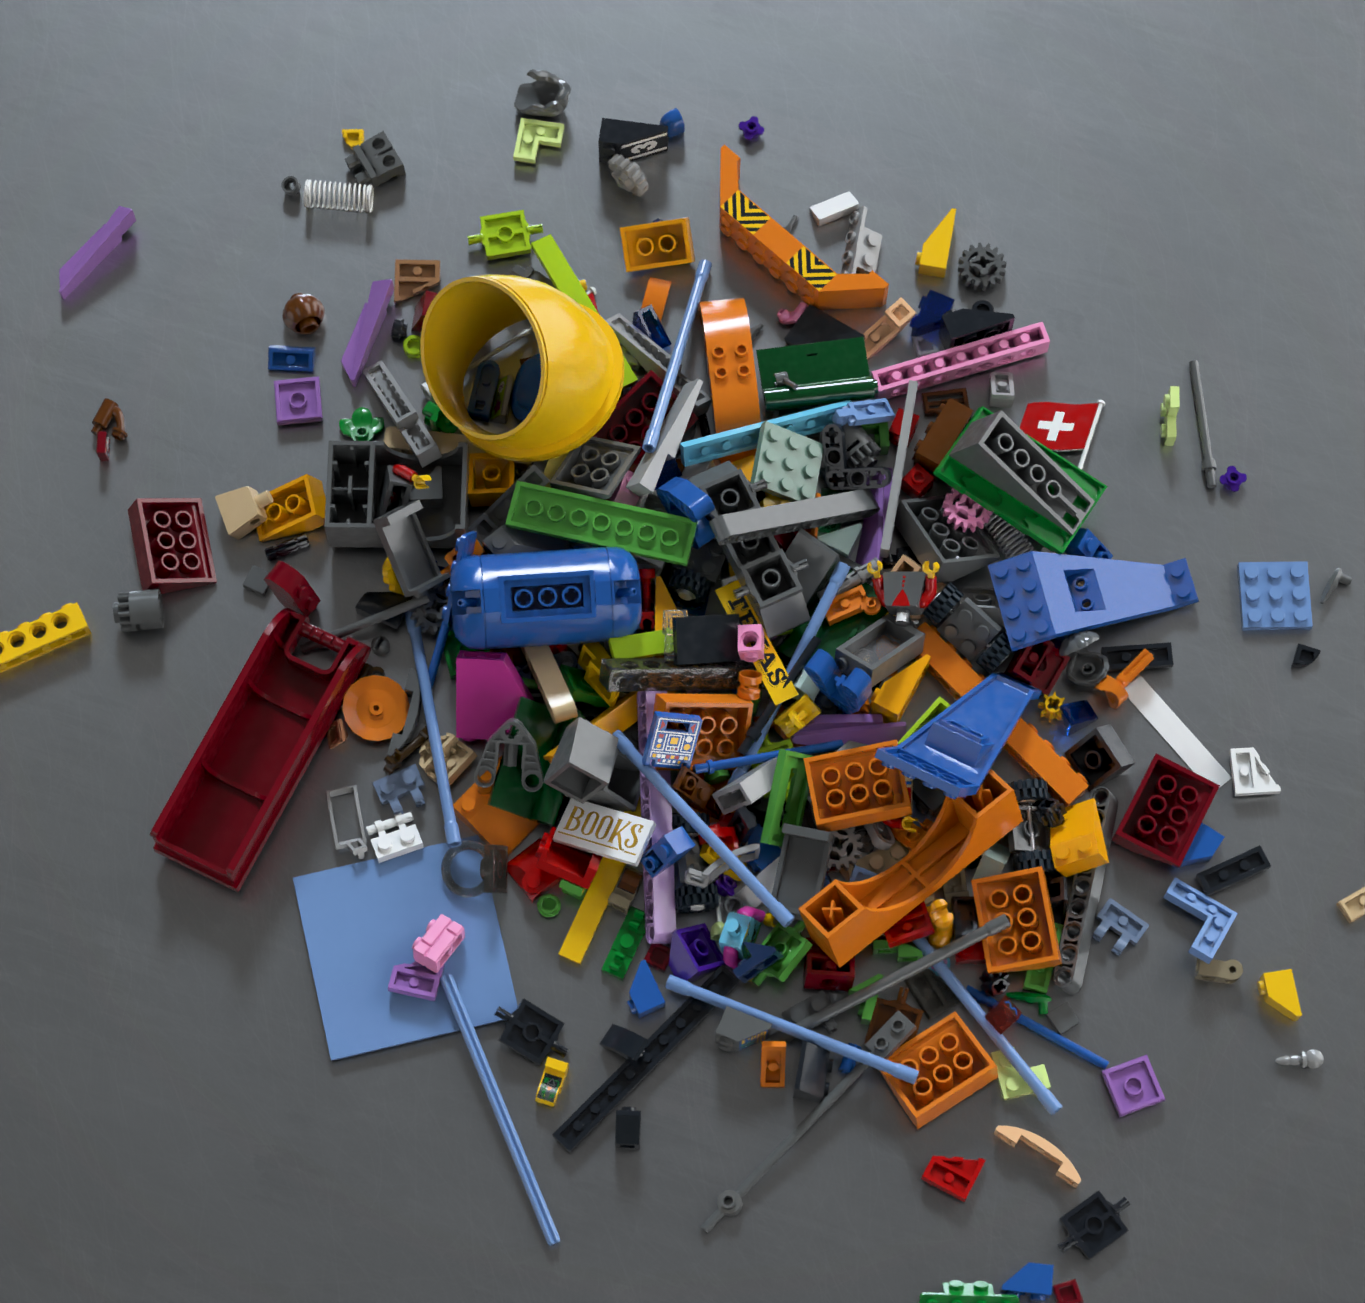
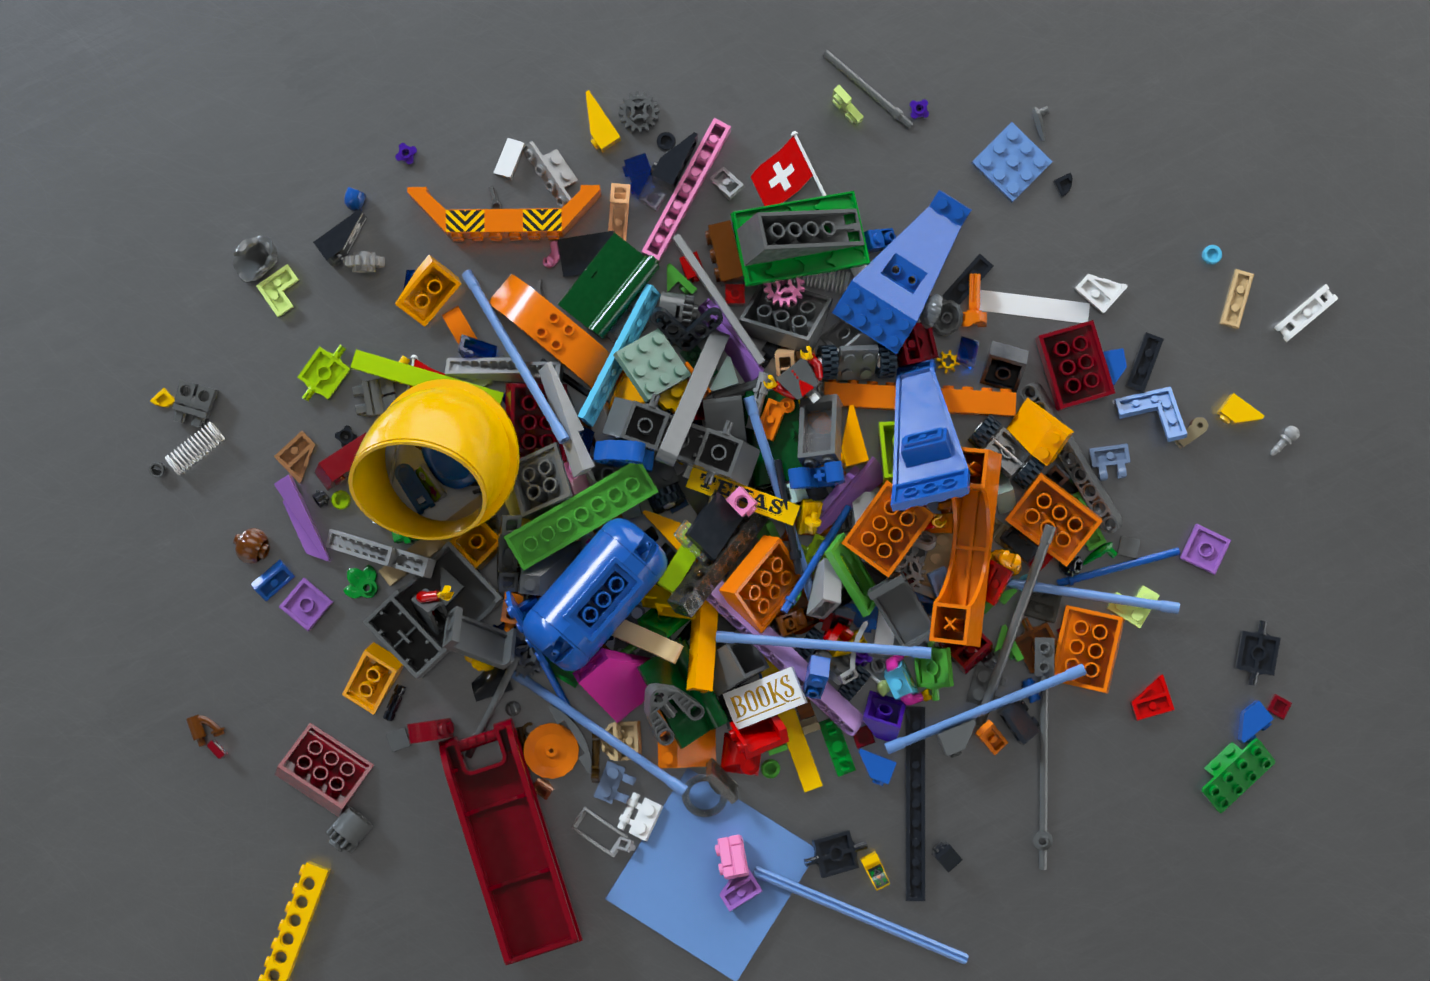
camera: 45 degrees left, 15 degrees up
medium lavender wedge [59,206,136,300] -> none
tan torso [215,486,273,540] -> none
dark grey slope [543,717,619,804] -> none
black slope [600,1024,649,1061] -> none
red bar [639,568,655,630] -> none
container [642,711,702,769] -> none
dark blue slope [733,942,784,983] -> none
orange wheel [737,669,762,700] -> none
dark grey hand [774,371,798,390] -> none
medium blue hinge [831,398,896,426] -> none
reddish brown tile [921,388,970,417] -> none
clear red brick [984,995,1022,1035] -> none
light nougat slope [993,1126,1081,1188] -> none
black gear [1035,798,1067,828] -> none

